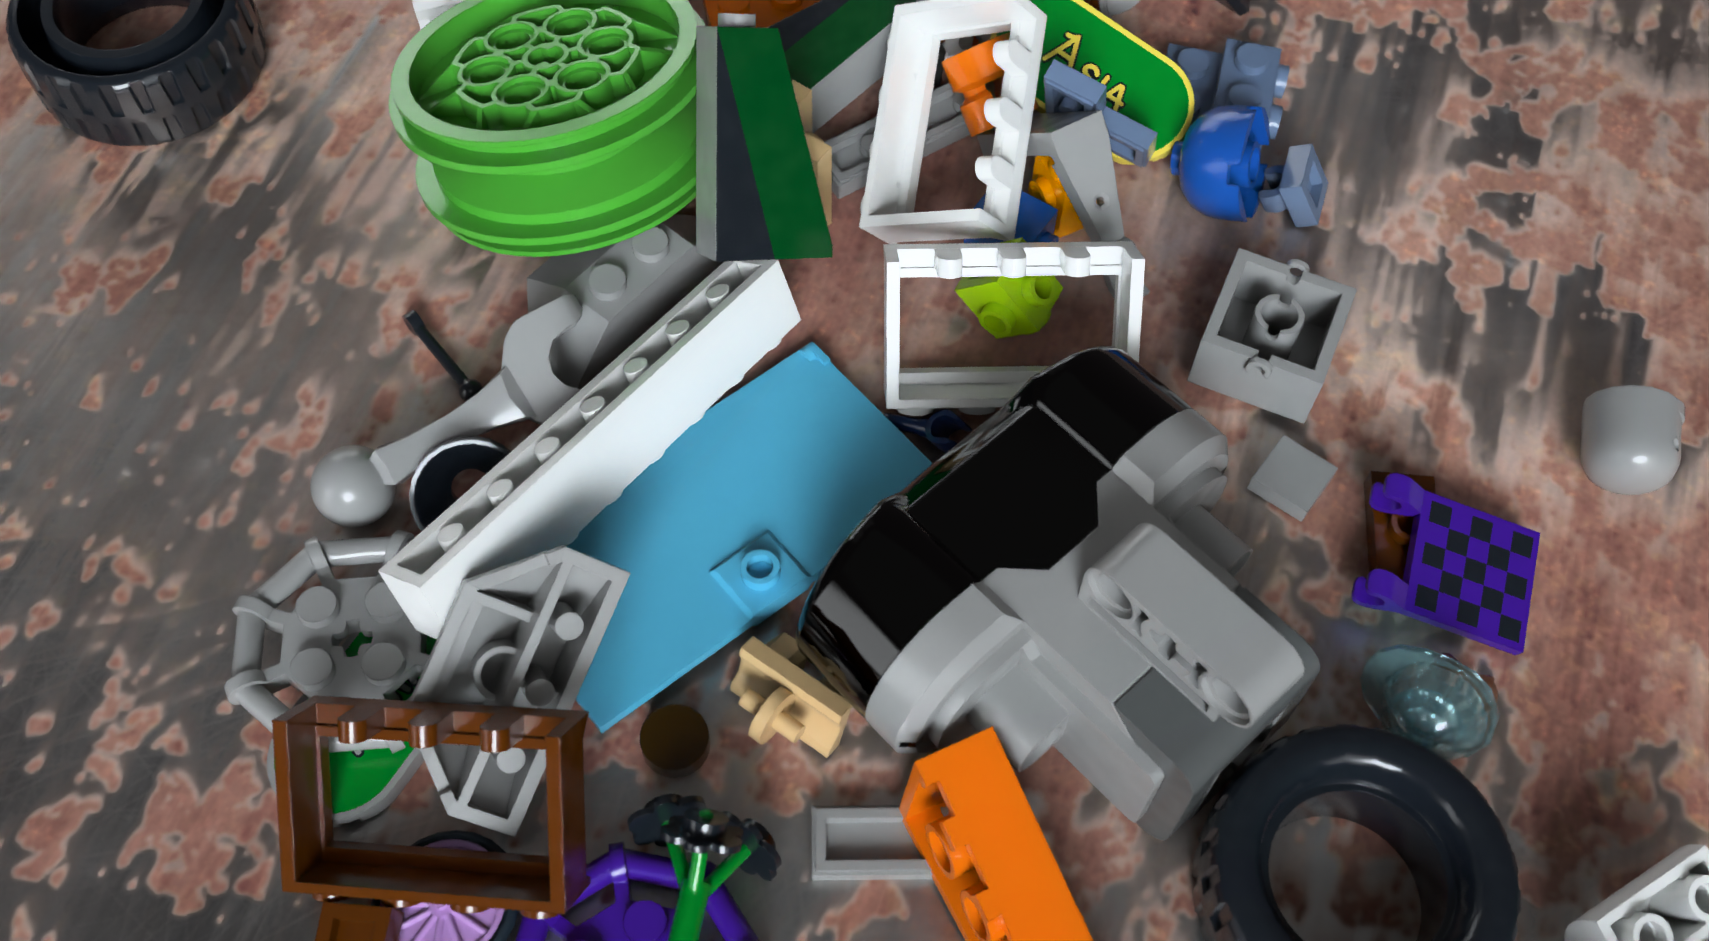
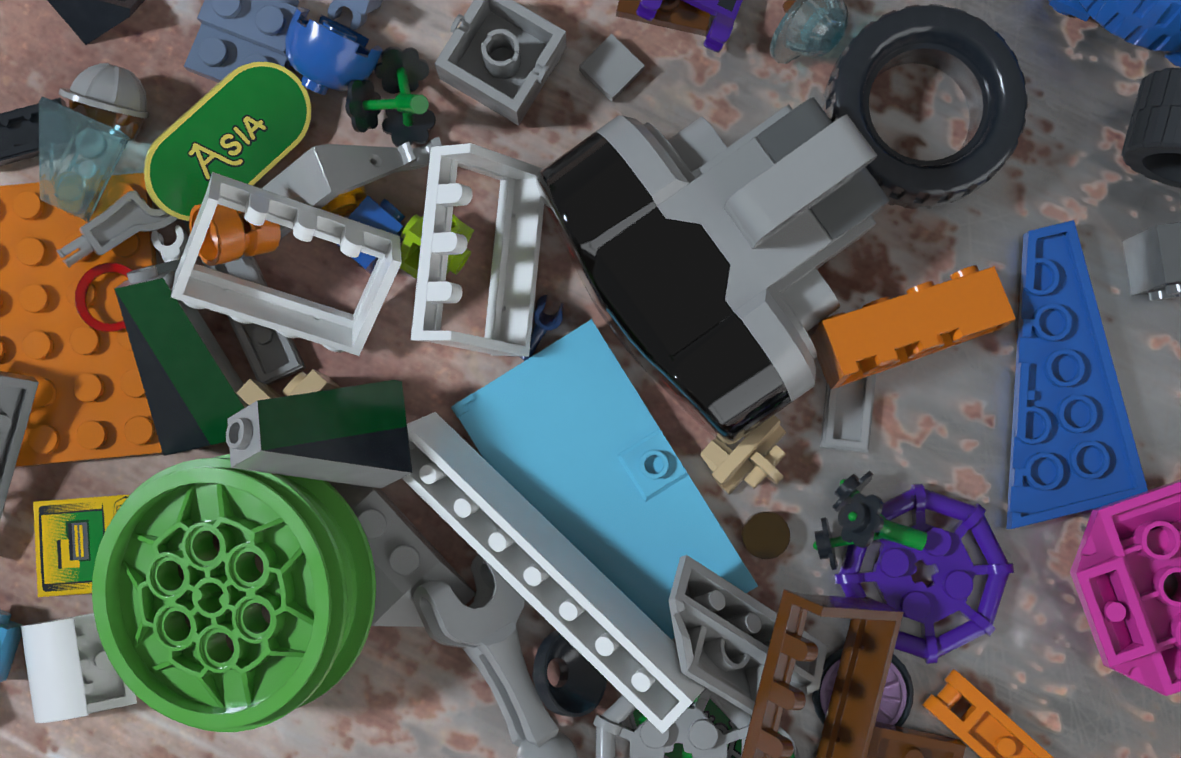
camera: 85 degrees left, 25 degrees up
black hinge [402,310,483,401] -> none
sand blue tile [1044,59,1158,168] -> none
none -> black plant [345,47,436,147]

